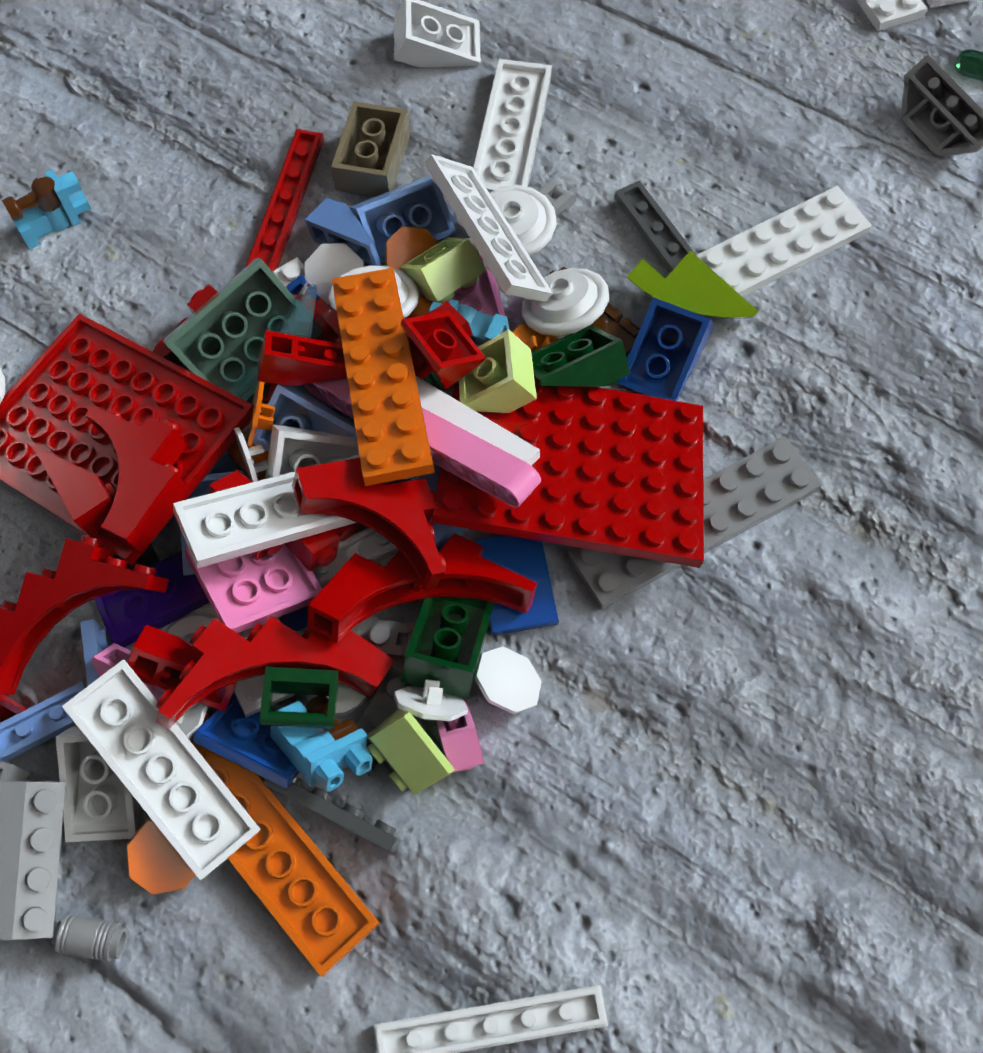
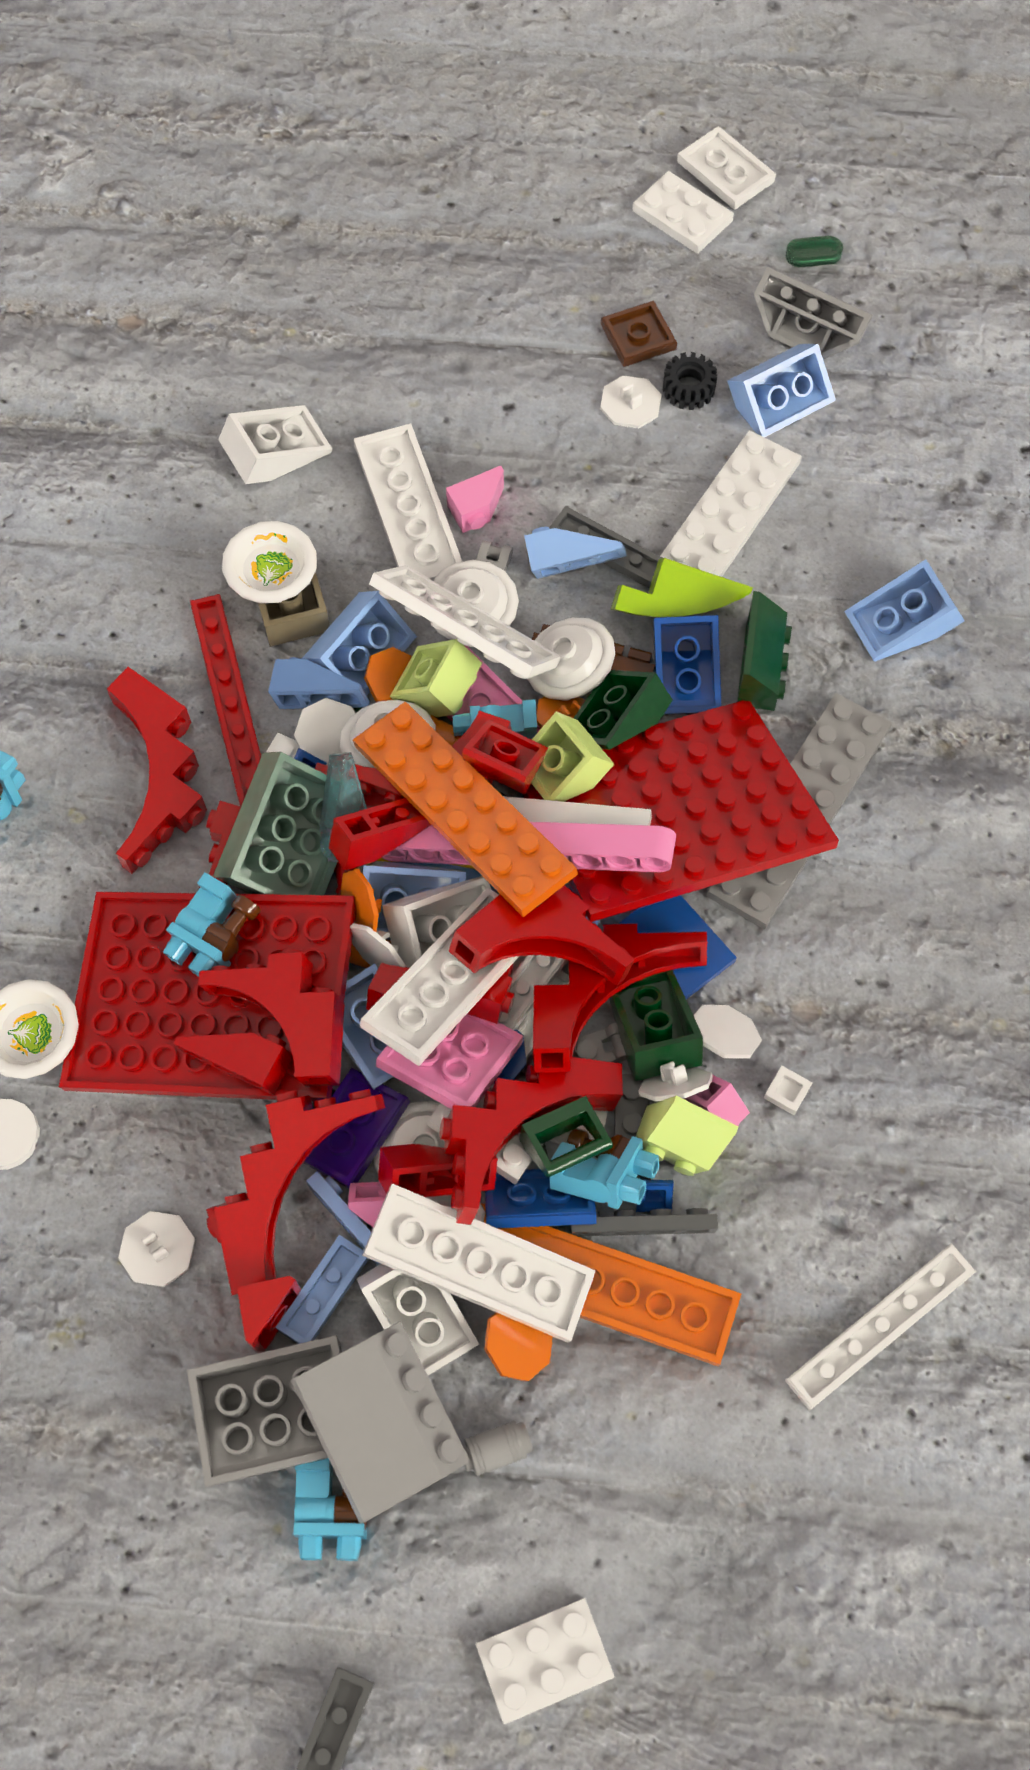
camera: 30 degrees left, 0 degrees up
none -> red arch [107,667,207,874]
none -> medium azure hips [163,872,261,977]
none -> white piece [222,521,317,603]
none -> bright pink slope [446,466,504,533]
none -> light blue slope [524,527,627,579]
none -> reddish brown tile [600,300,677,367]
none -> white piece [600,376,662,428]
none -> blue slope [636,1180,674,1212]
none -> black tyre [663,352,718,410]
none -> light blue slope [727,344,836,437]
none -> dark green slope [737,591,792,711]
none -> white plate [764,1065,812,1116]
none -> light blue slope [844,559,965,662]

